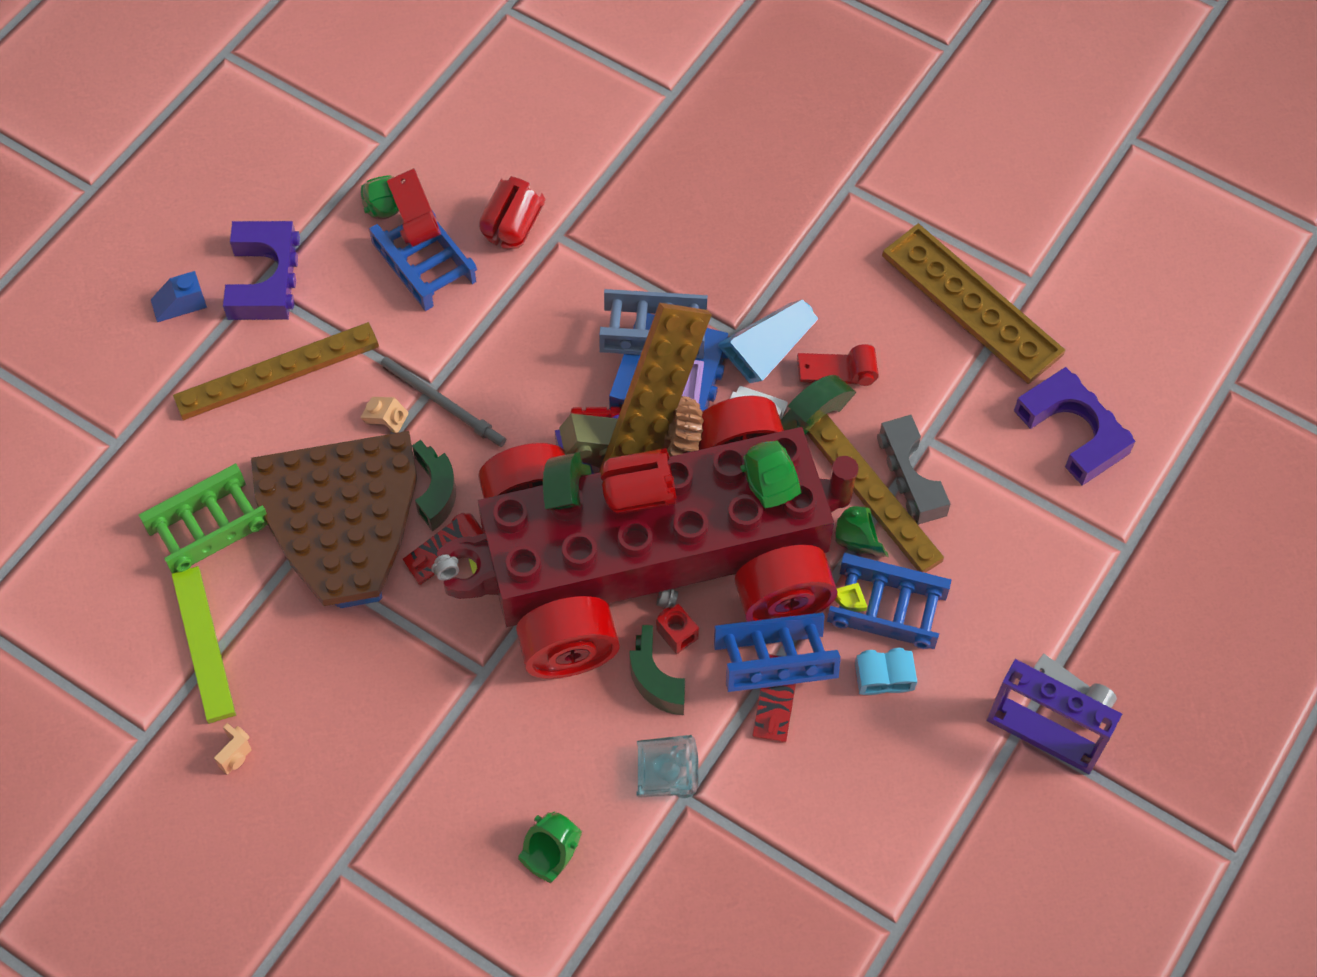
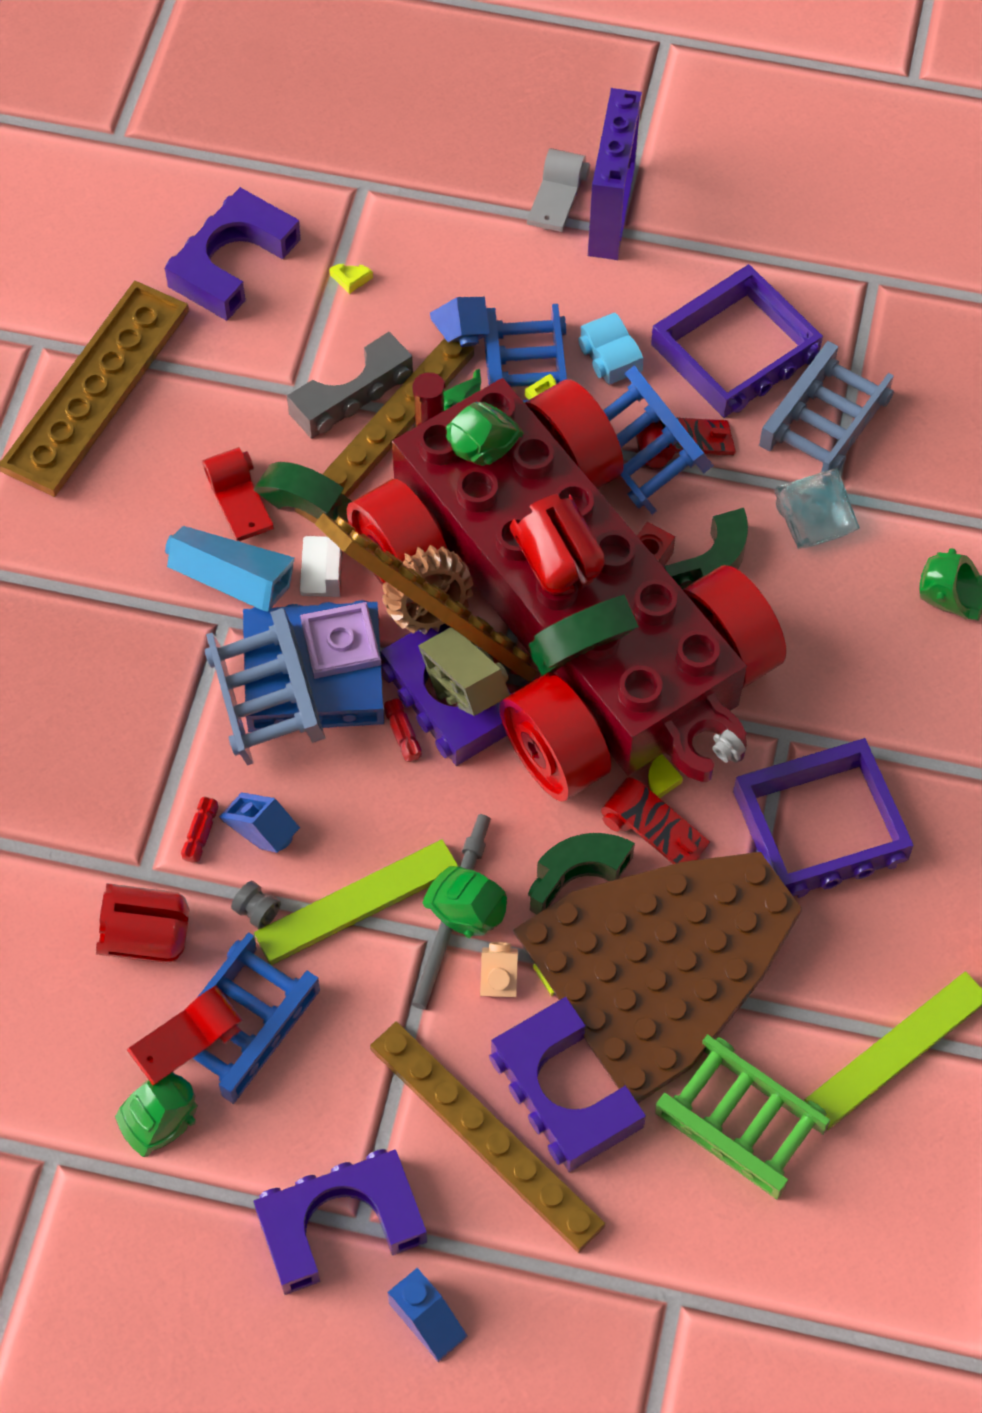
camera: 110 degrees left, 0 degrees up
none -> red axle [181,797,219,863]
none -> blue slope [219,792,300,853]
none -> dark grey wheel [231,881,281,929]
none -> lime tile [254,839,458,965]
none -> neon yellow tile [329,263,373,294]
none -> green helmet [422,866,507,939]
none -> blue slope [430,297,490,347]
none -> dark purple arch [489,997,646,1172]
none -> dark purple window [651,264,823,418]
none -> dark purple window [733,738,914,898]
none -> sand blue fence [759,341,894,482]

